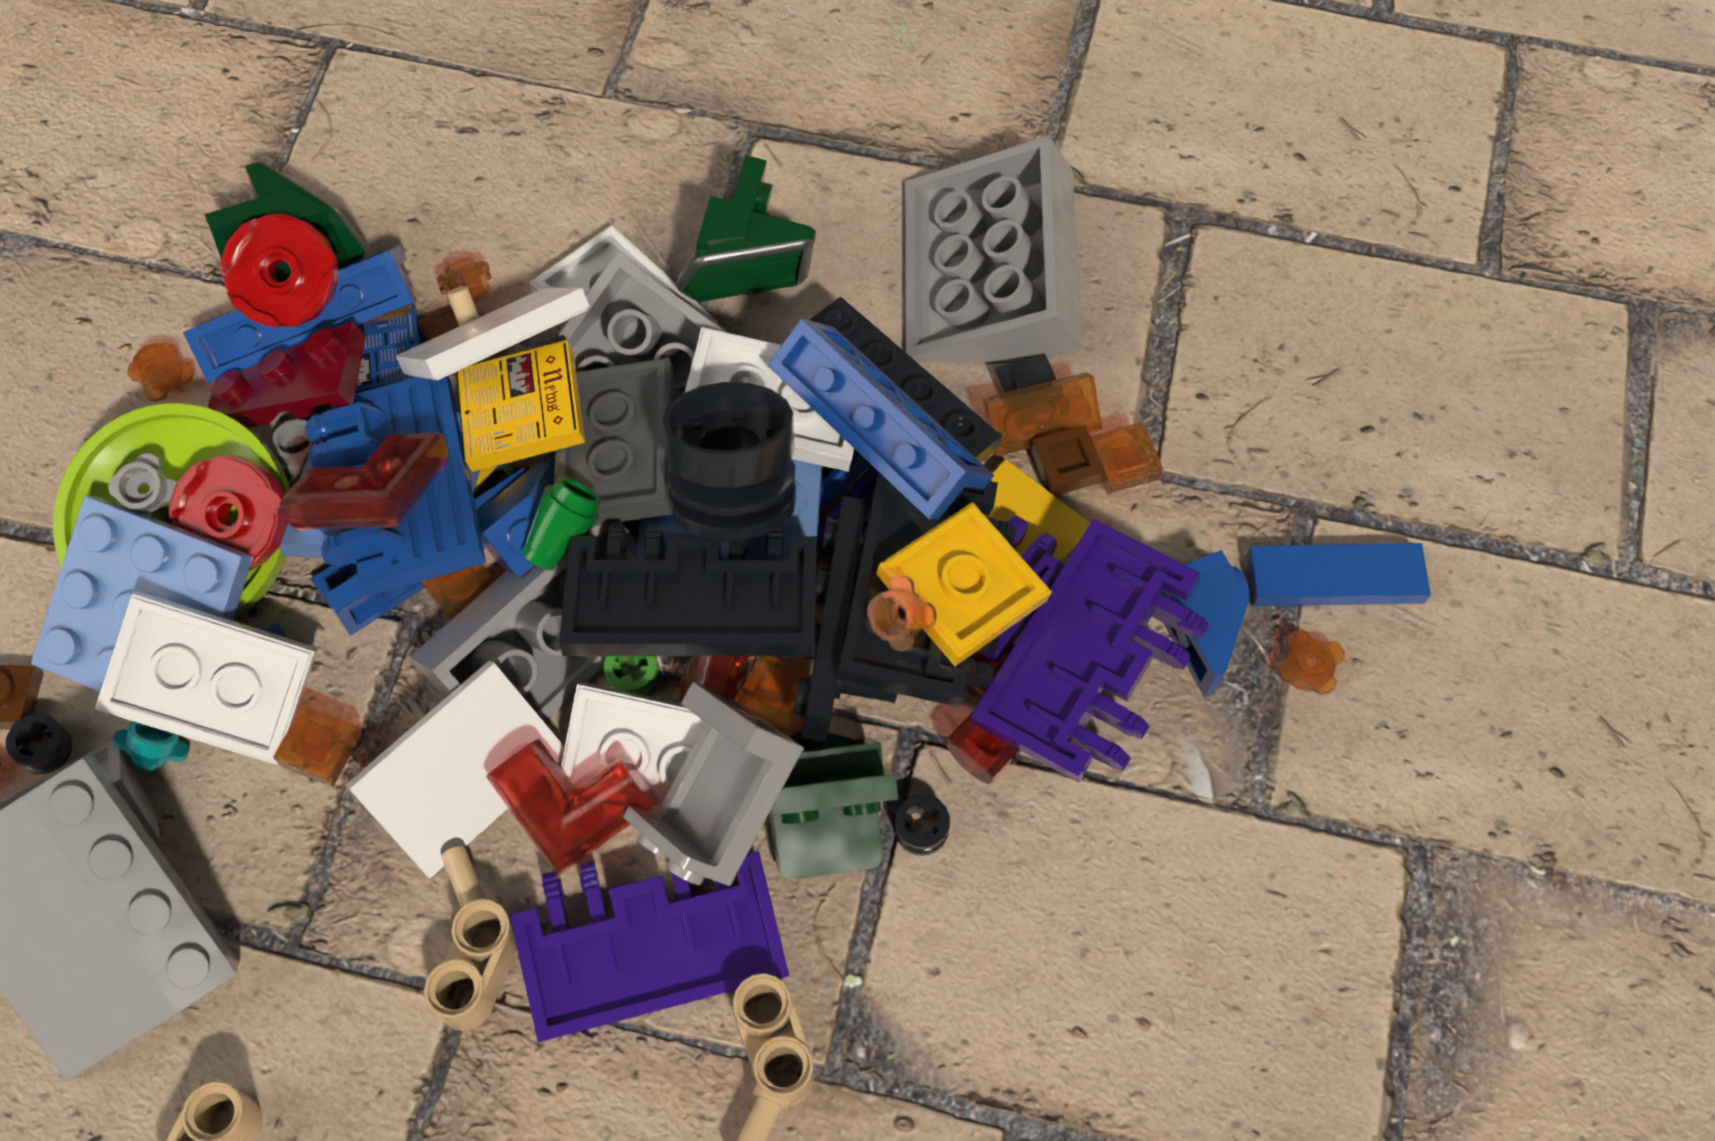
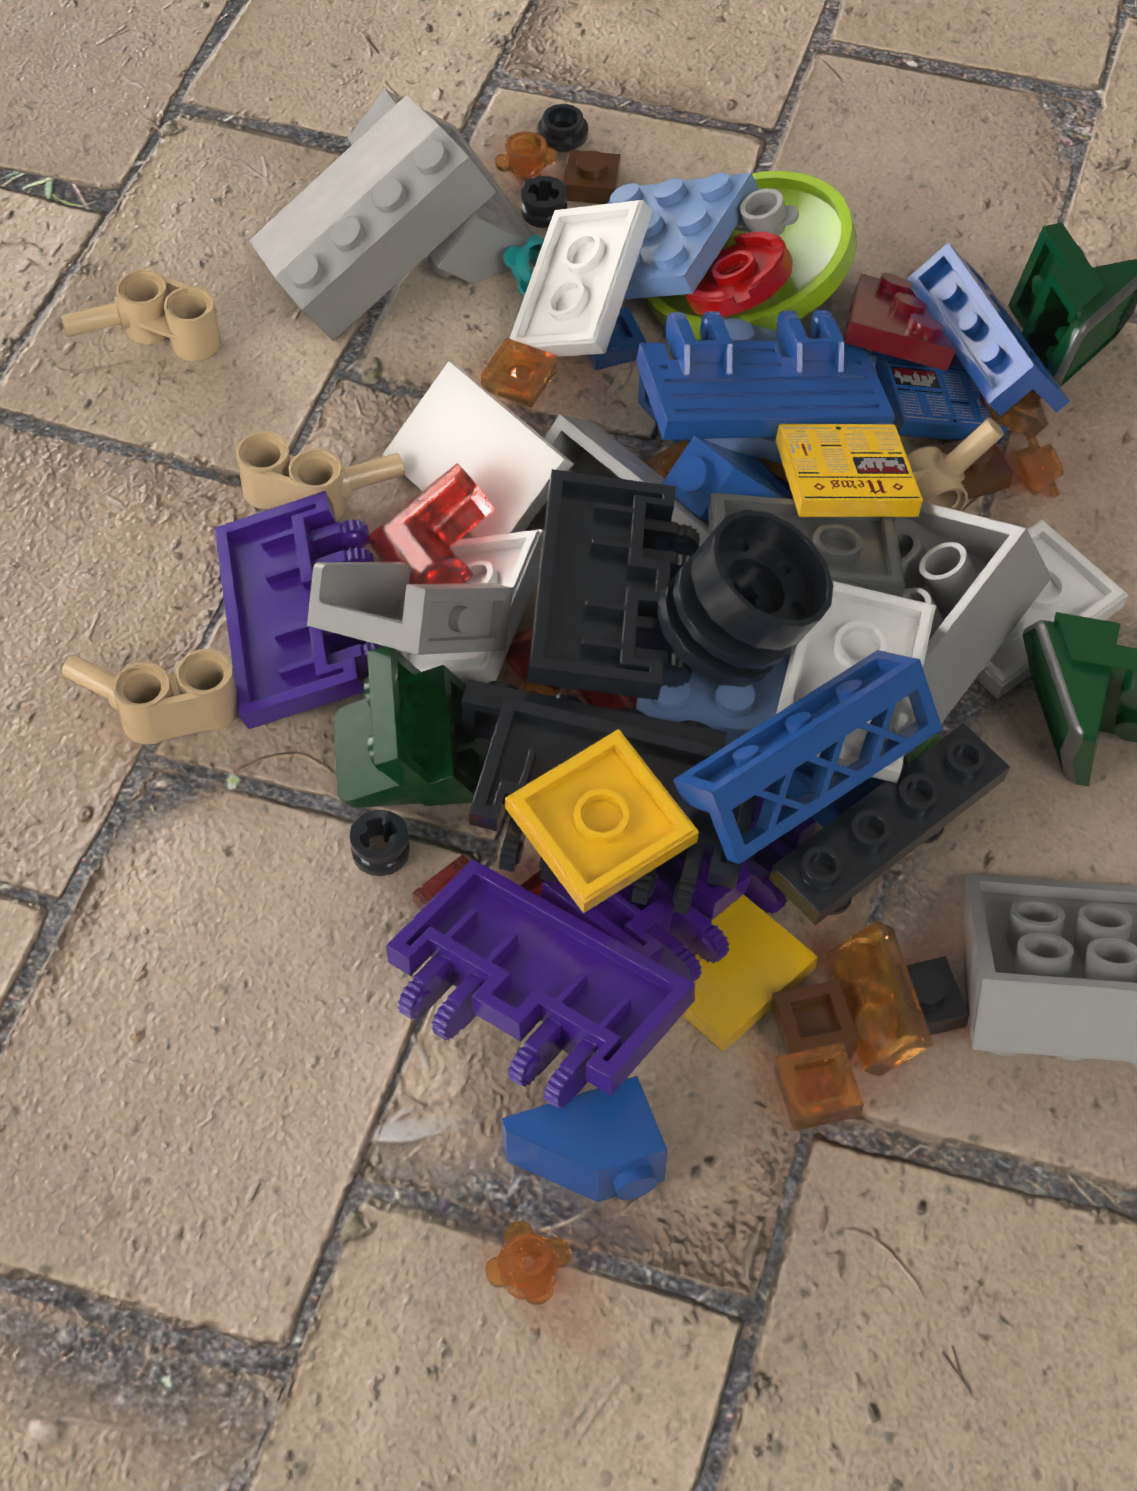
camera: 95 degrees right, 10 degrees down
clear orange plate [127,342,195,402] -> none
red plate [220,214,339,328] -> none
clear red brick [279,433,449,530] -> none
white tile [396,288,590,381] -> none
green cone [522,476,601,570] -> none
clear orange plate [867,575,937,651] -> none
blue tile [1247,543,1431,606] -> none

